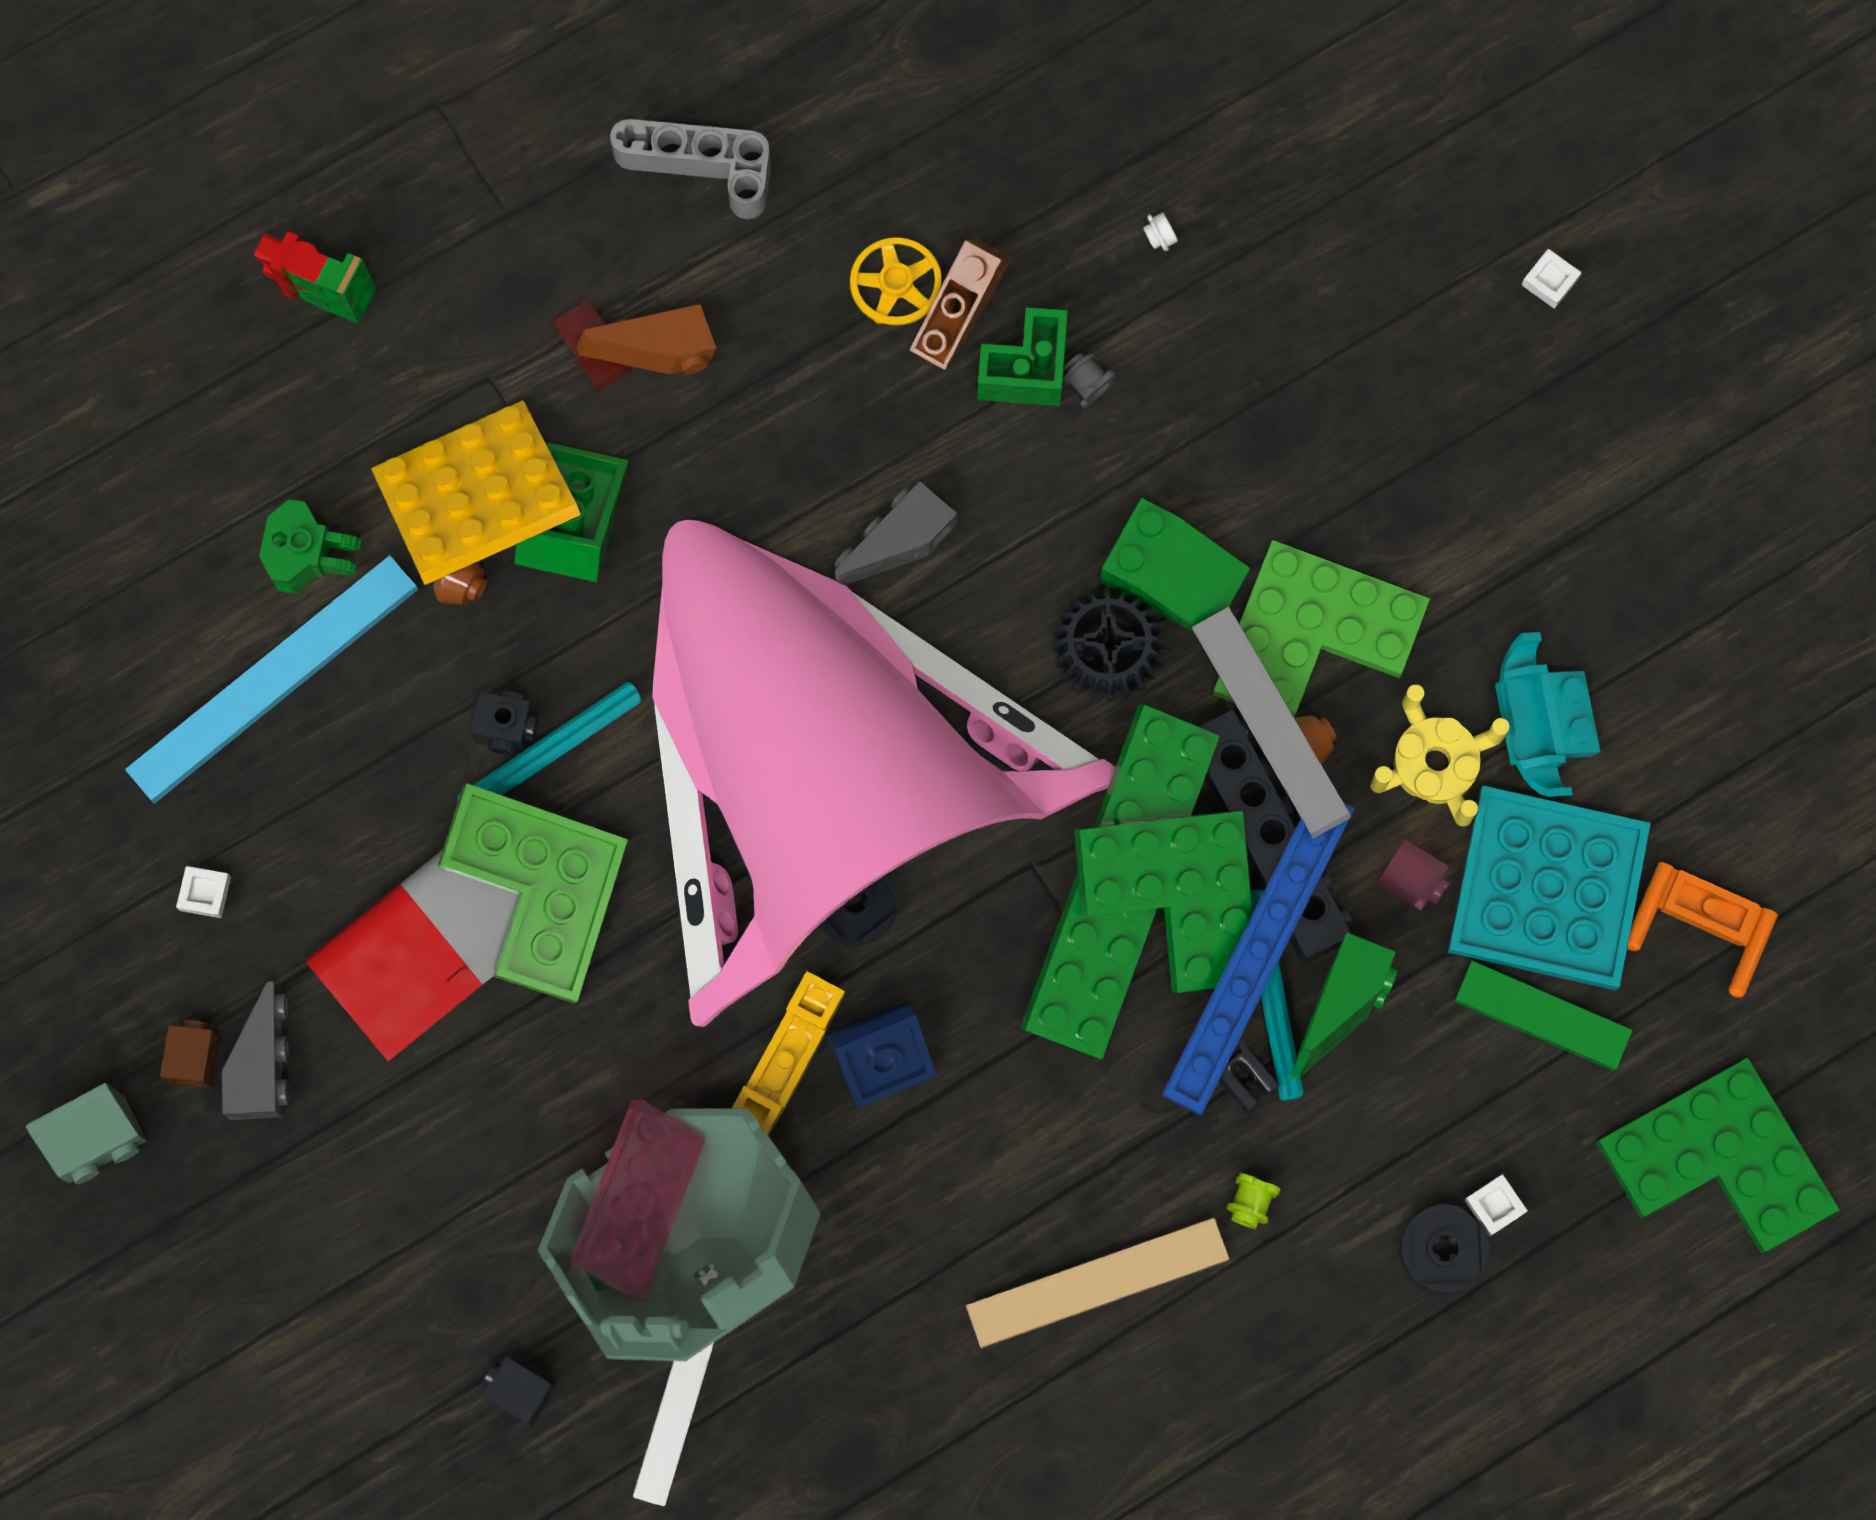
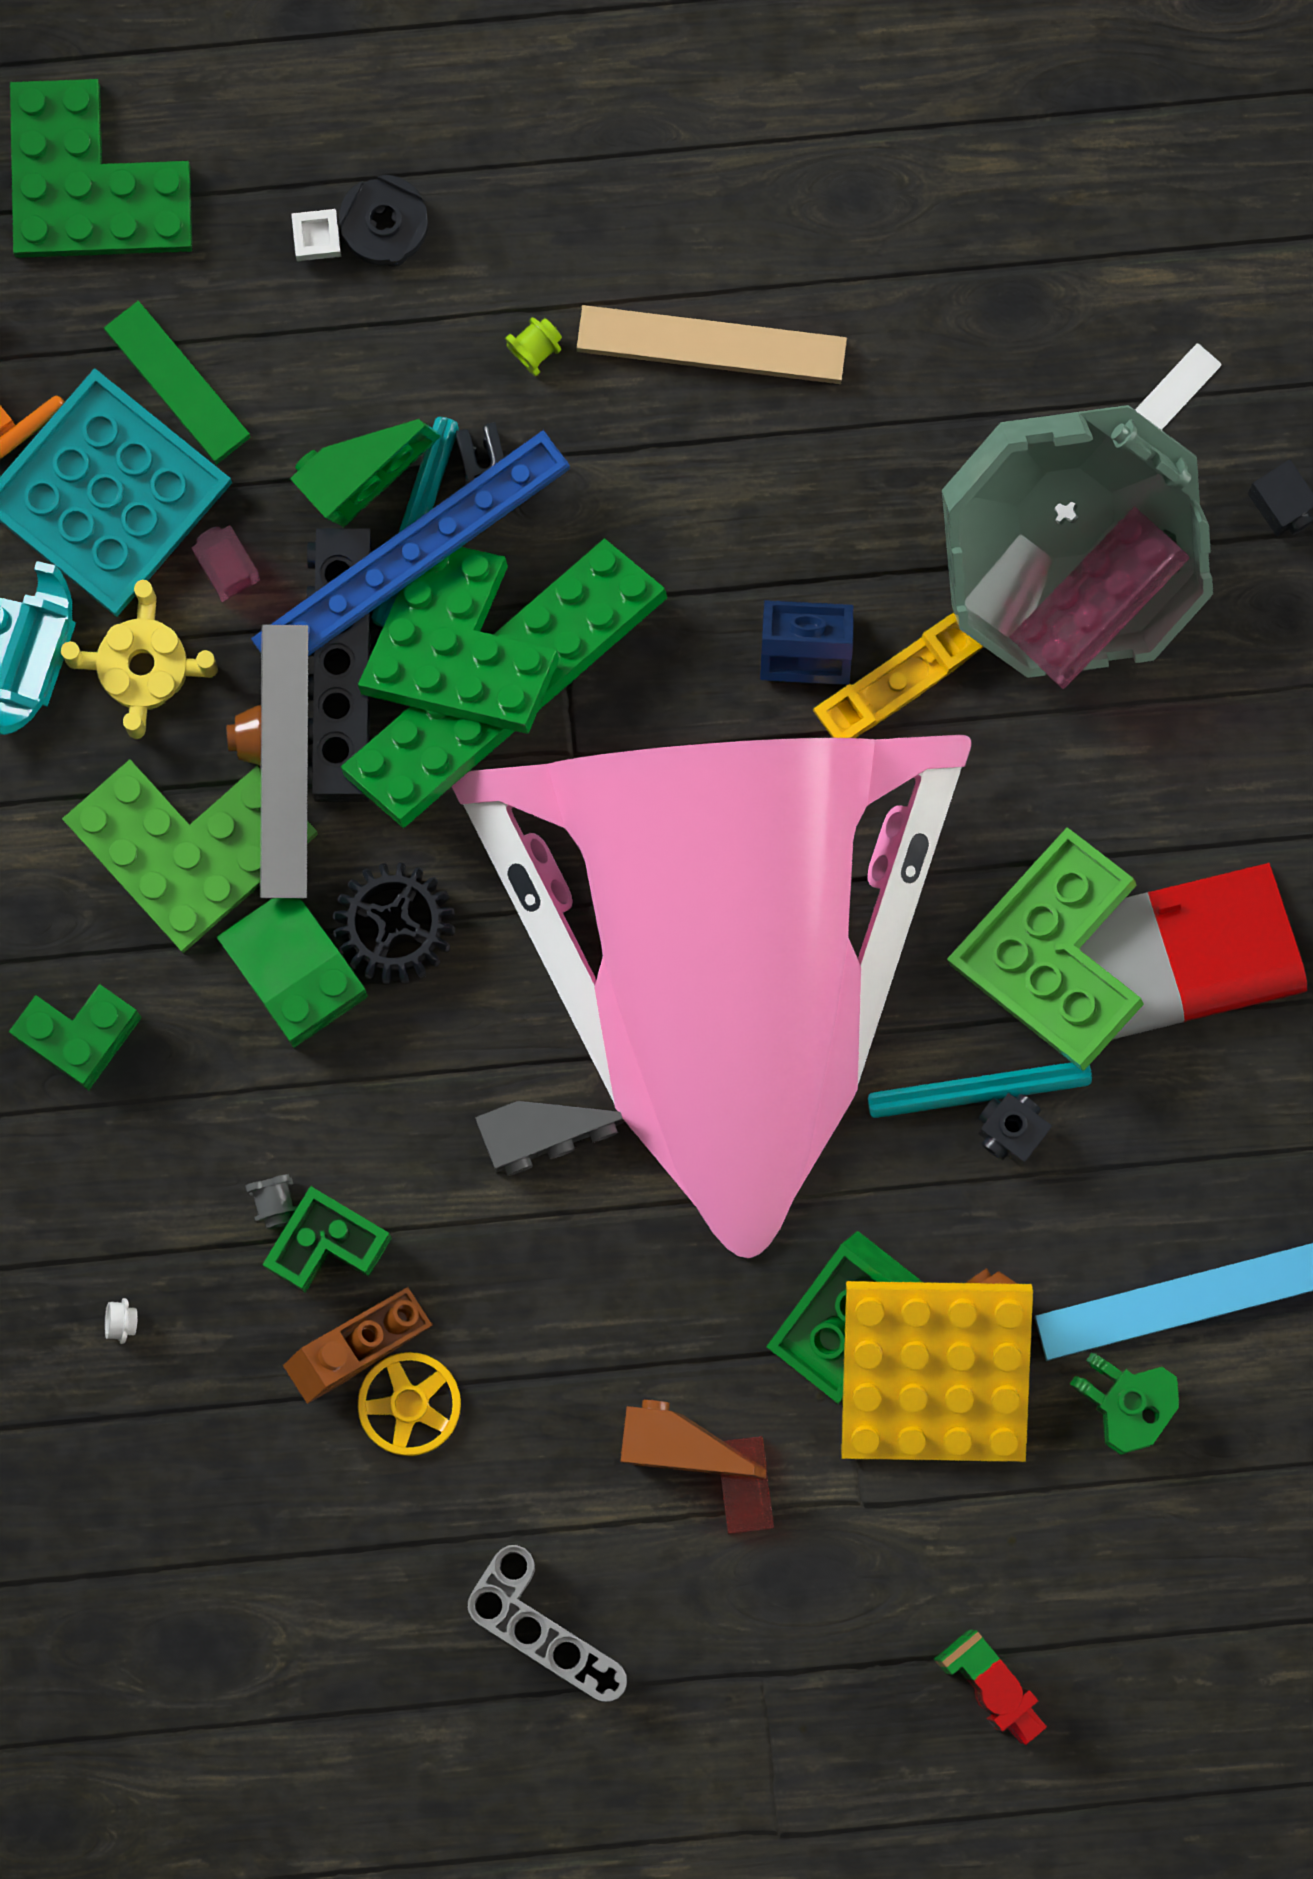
camera: 155 degrees left, 5 degrees up
none -> green brick [9,984,142,1091]

